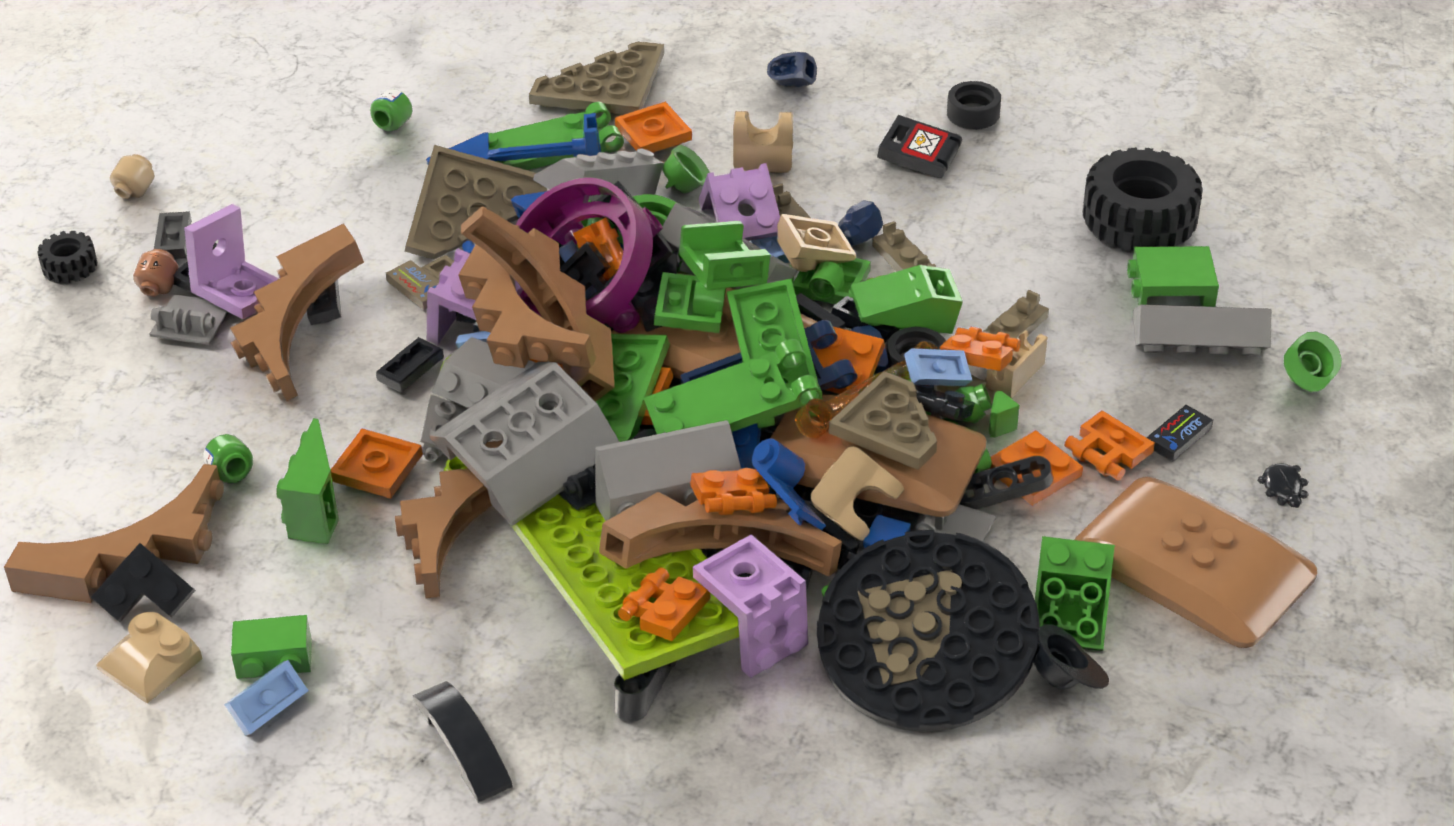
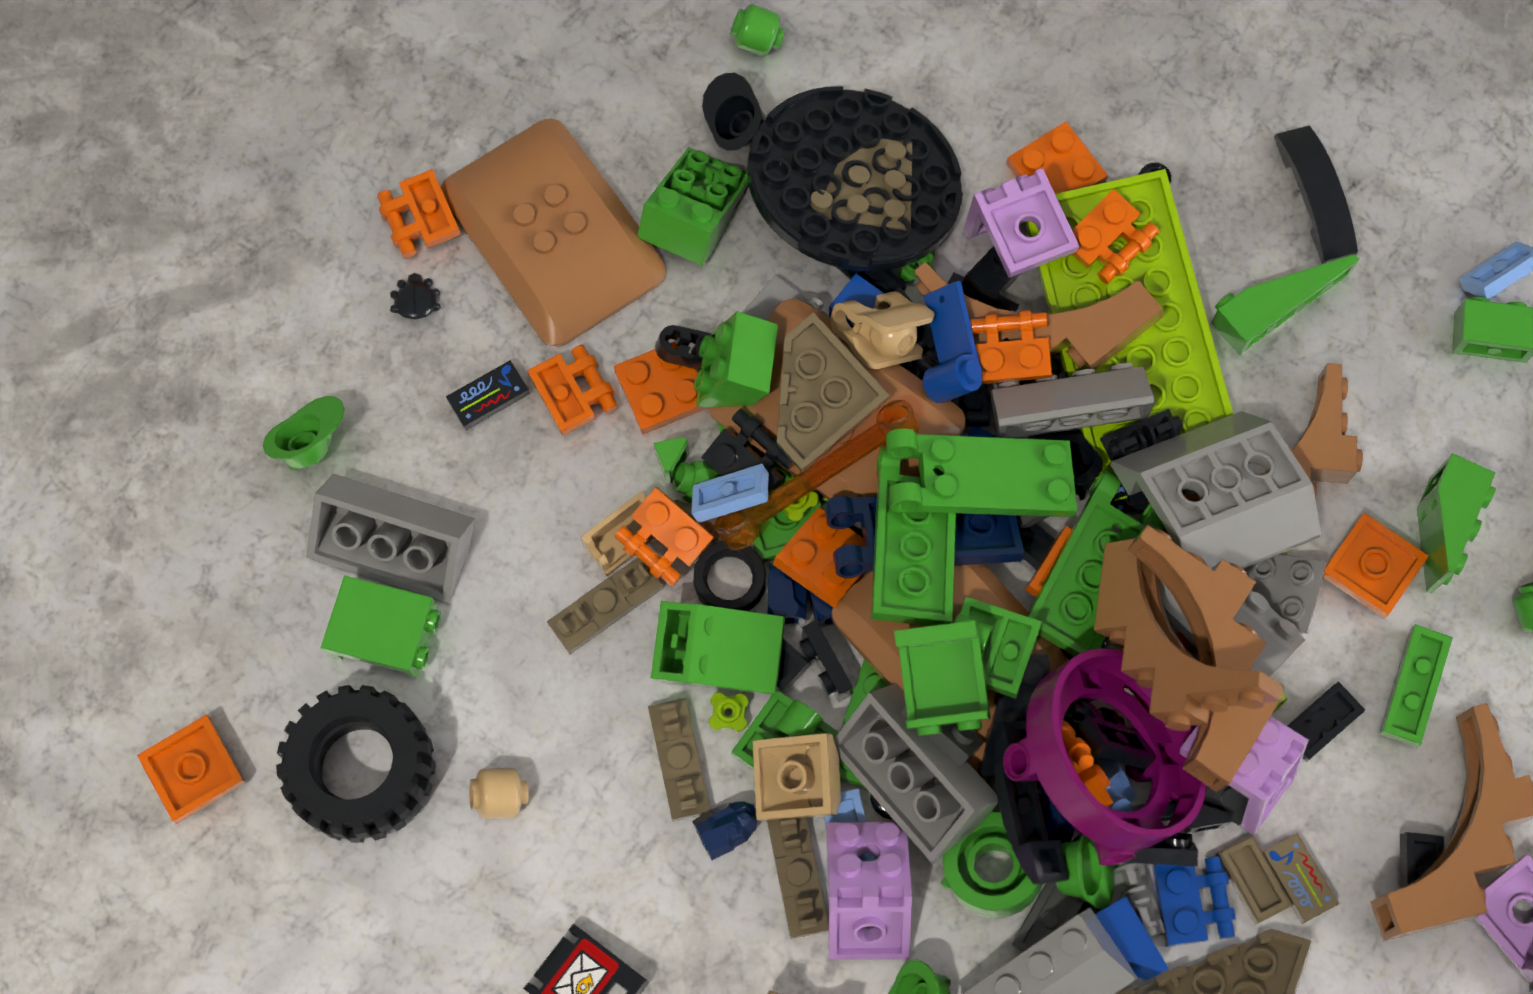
camera: 165 degrees left, 30 degrees up
none -> orange plate [137,715,246,824]
none -> orange plate [377,169,461,258]
none -> tan head [469,768,528,820]
none -> bright green slope [694,311,778,408]
none -> bright green head [730,4,785,57]
none -> orange plate [1006,122,1108,194]
none -> bright green slope [1211,254,1360,356]
none -> bright green plate [1379,624,1453,748]

